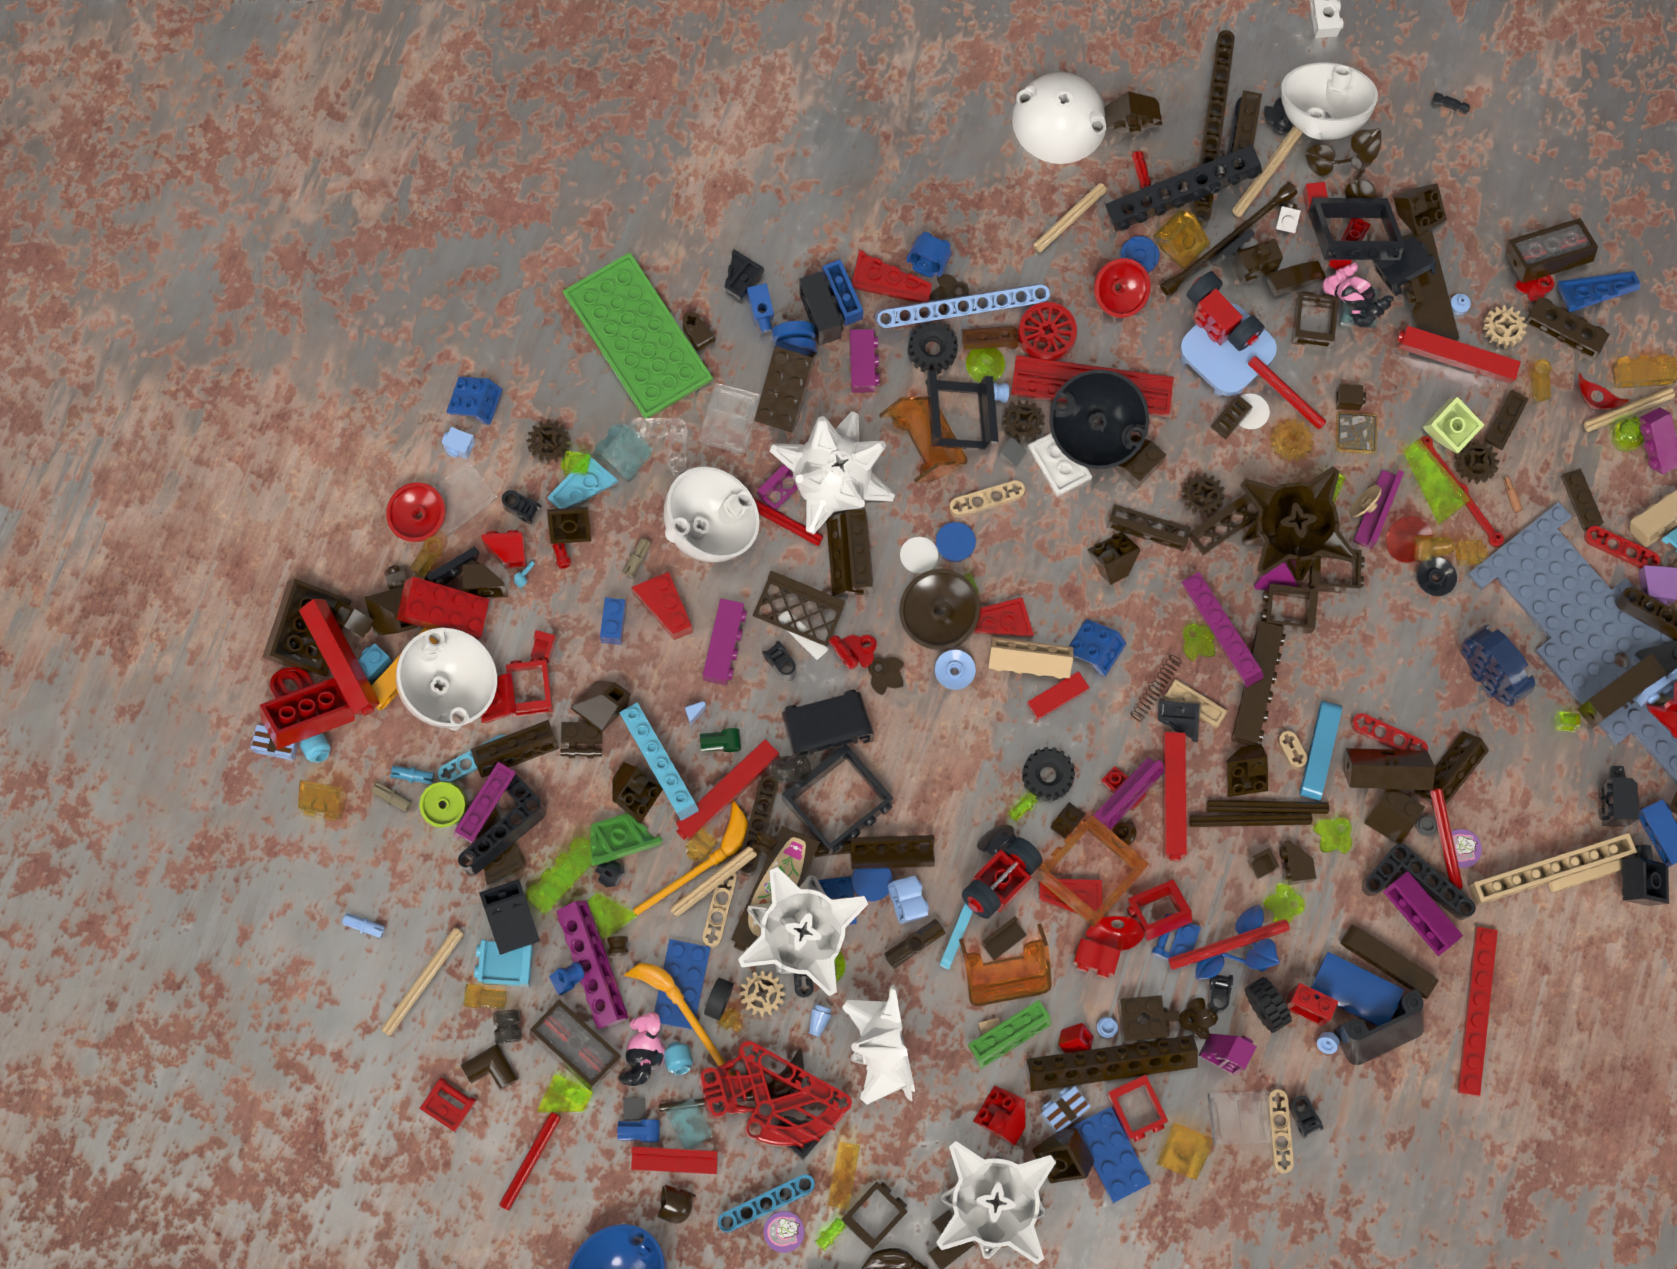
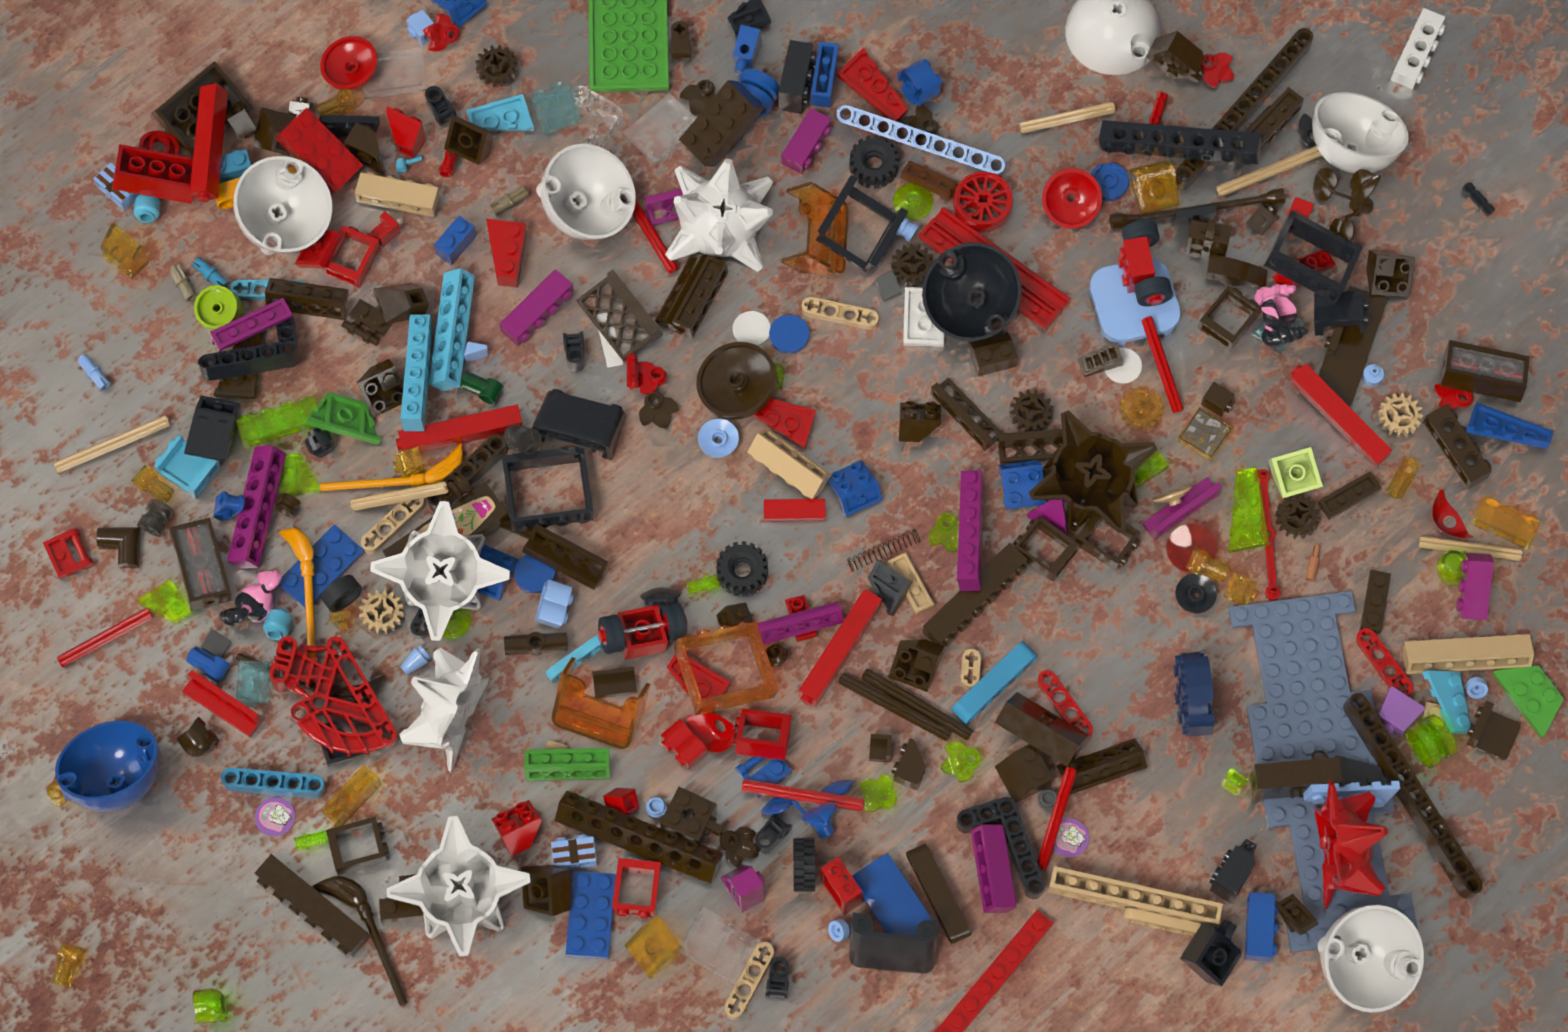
camera: 35 degrees right, 5 degrees down
clear neon green bracket [561,451,591,476] -> none
none -> tan brick [355,172,440,217]
none -> red plate [423,13,460,52]
none -> medium azure brick [428,268,475,391]
none -> dark brown plate [679,80,715,115]
none -> blue bracket [998,460,1046,510]
none -> red plate [1200,52,1235,88]

